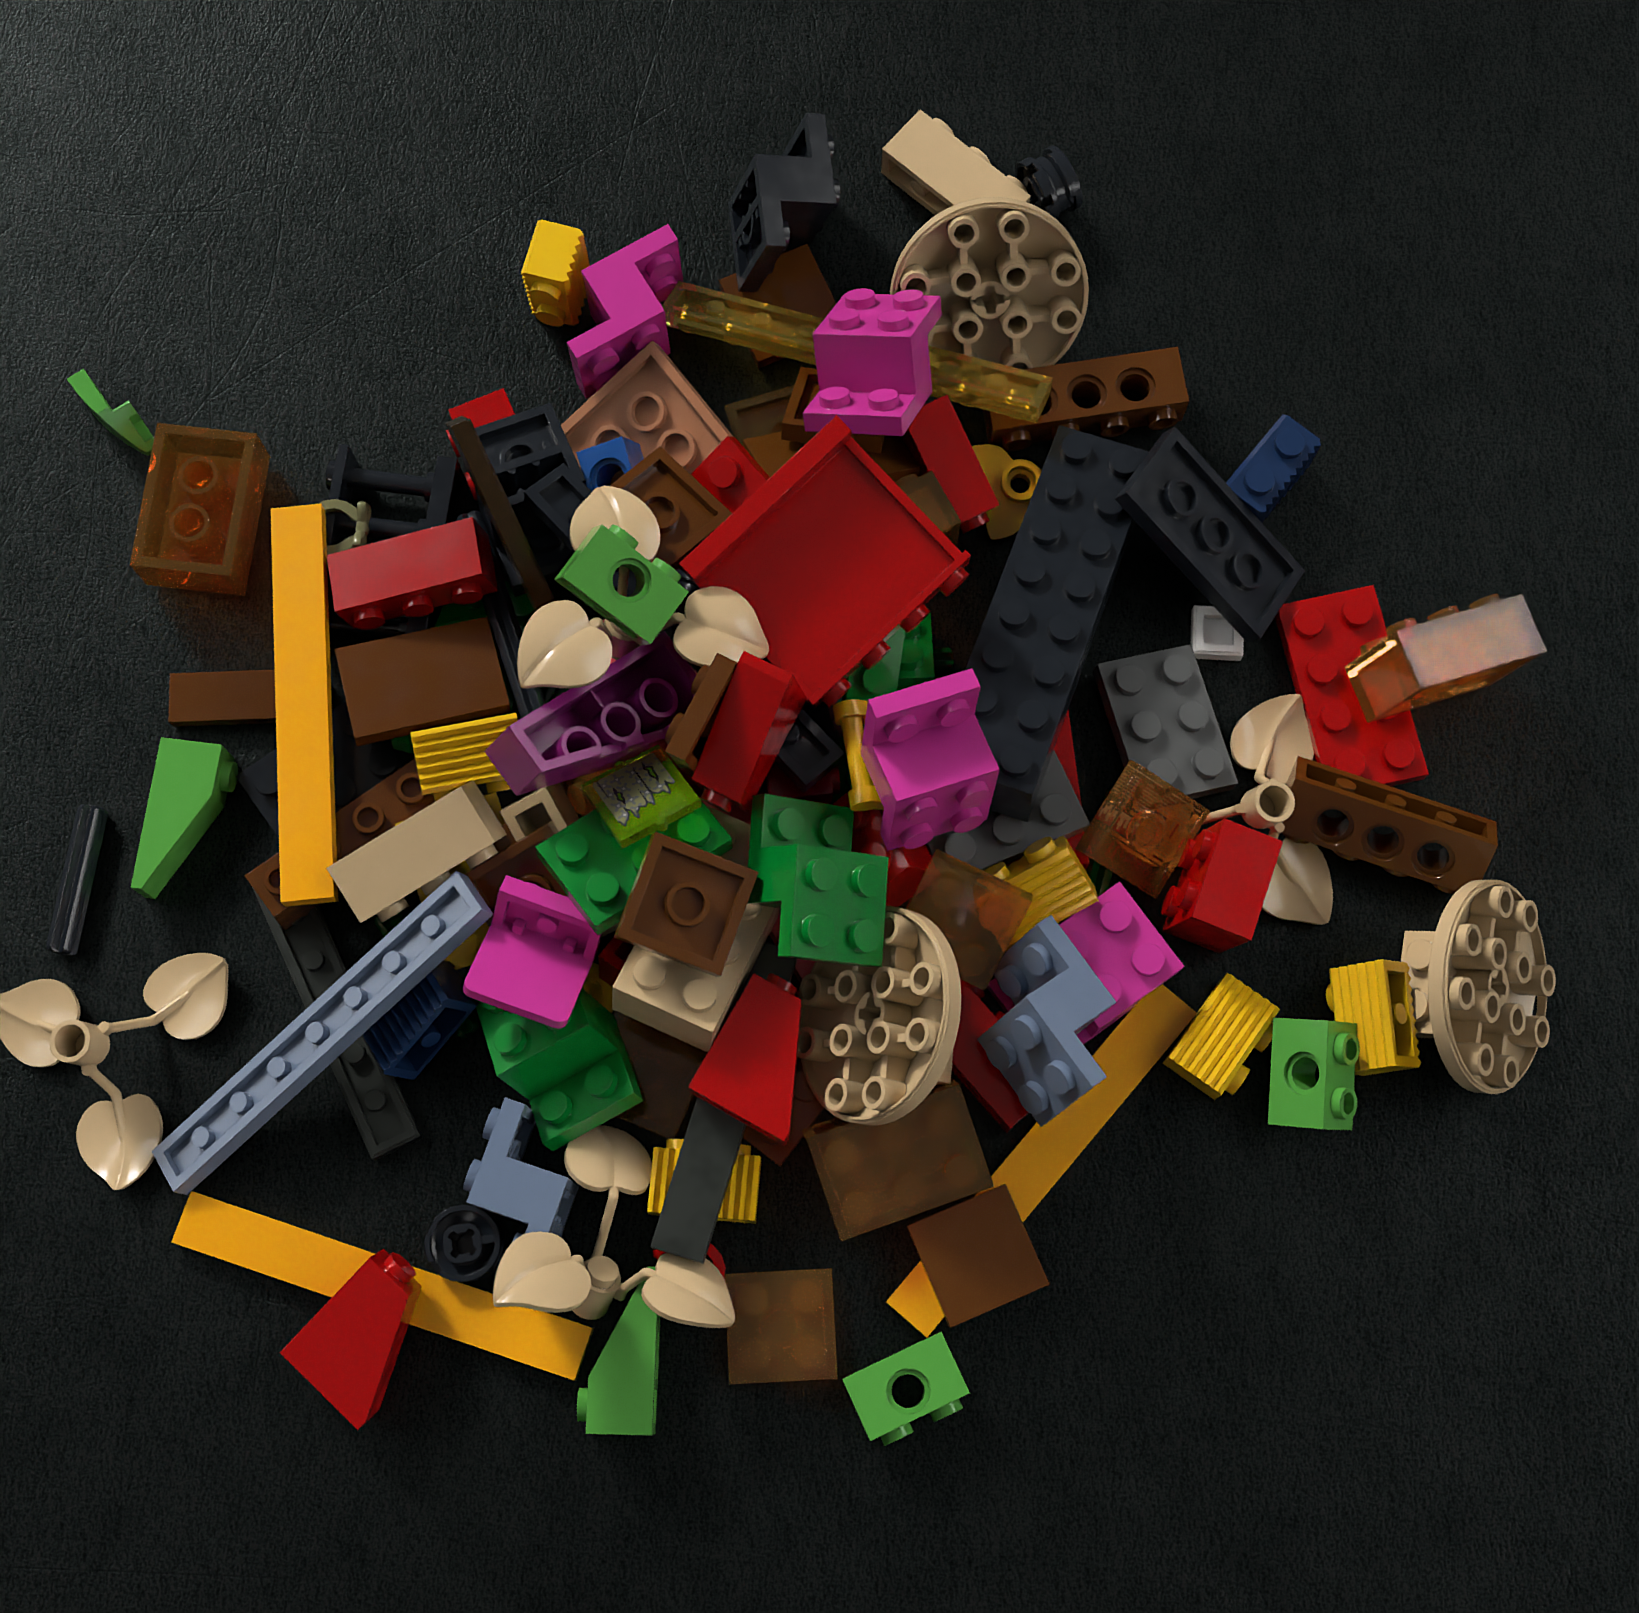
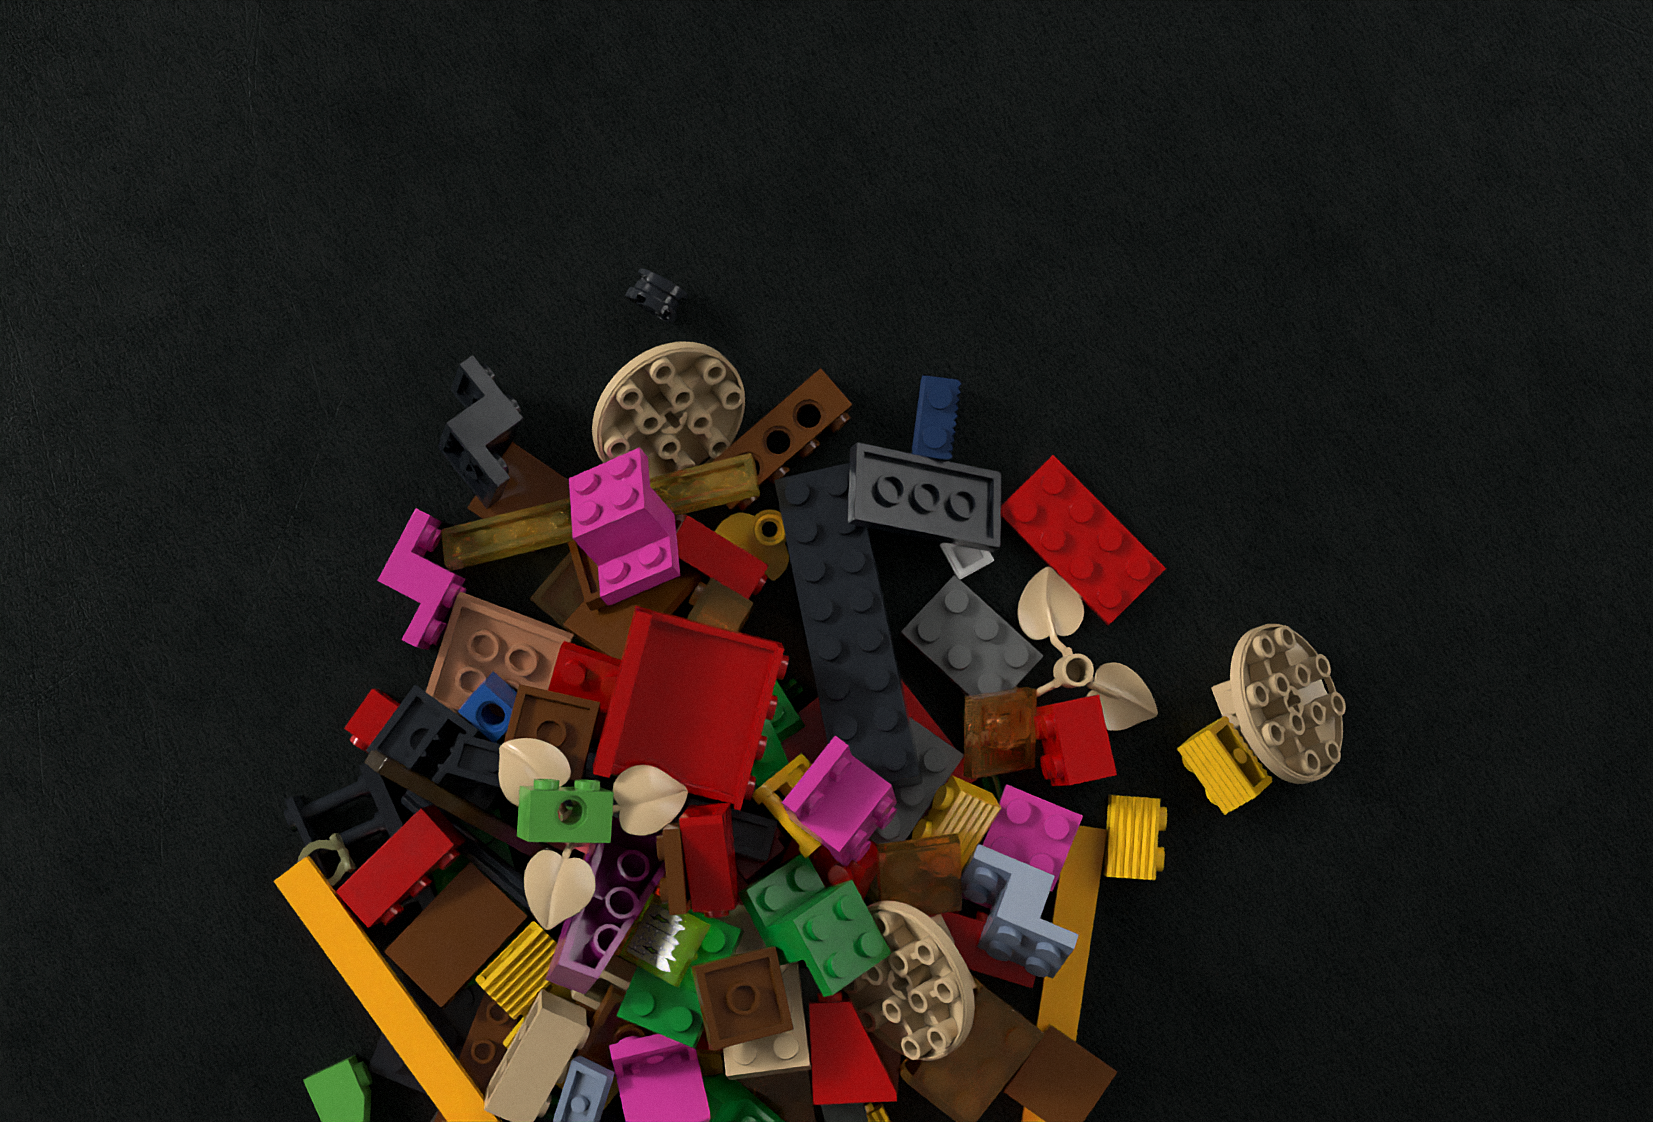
camera: 30 degrees left, 10 degrees up
bright green slope [67,369,160,456] -> none
clear orange brick [130,423,270,596] -> none
reddish brown tile [168,670,276,727] -> none
yellow brick [521,220,590,327] -> none
tan brick [881,109,1031,215] -> none
bright green brick [1268,1018,1360,1130] -> none
reddish brown brick [1281,756,1498,894] -> none
clear orange brick [1345,594,1547,723] -> none

